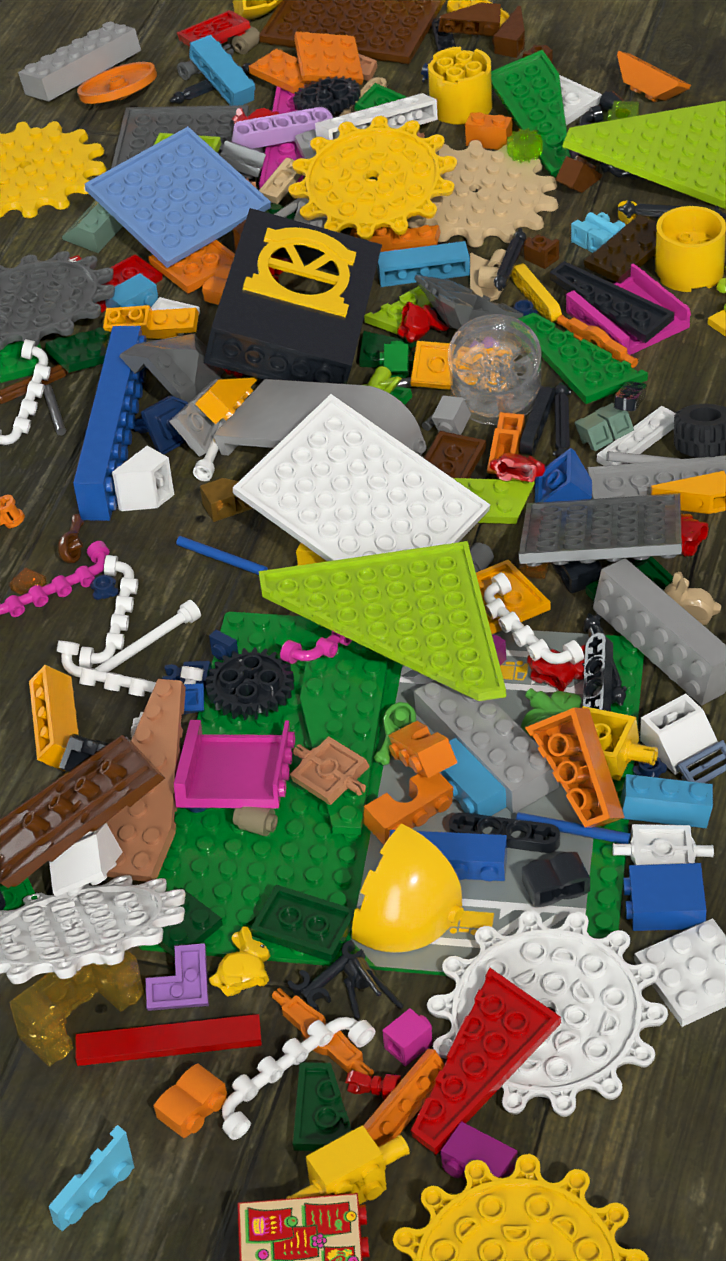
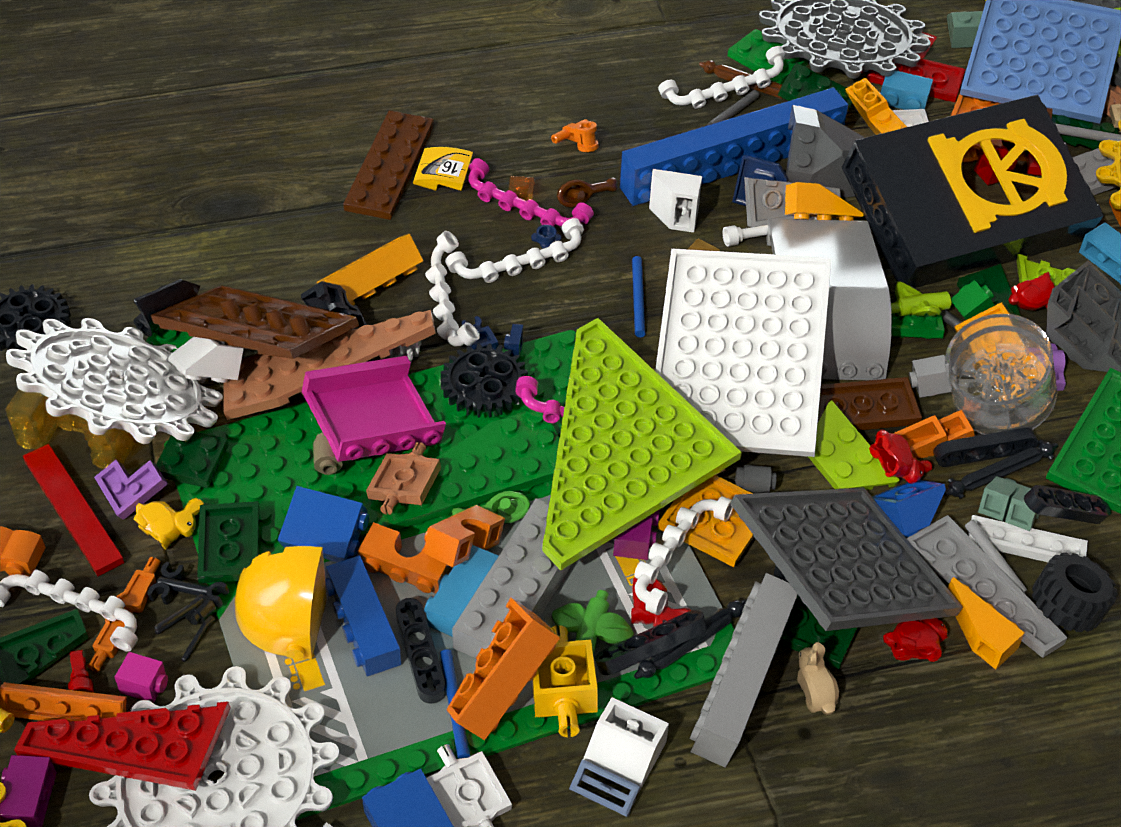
camera: 55 degrees right, 5 degrees up
white piece [95,600,201,672] -> none
blue slope [182,684,204,715] -> none
black brick [522,852,590,907] -> none
dark azure brick [621,774,713,829] -> none
dark blue plate [633,757,667,778] -> none
none -> blue brick [277,486,369,562]

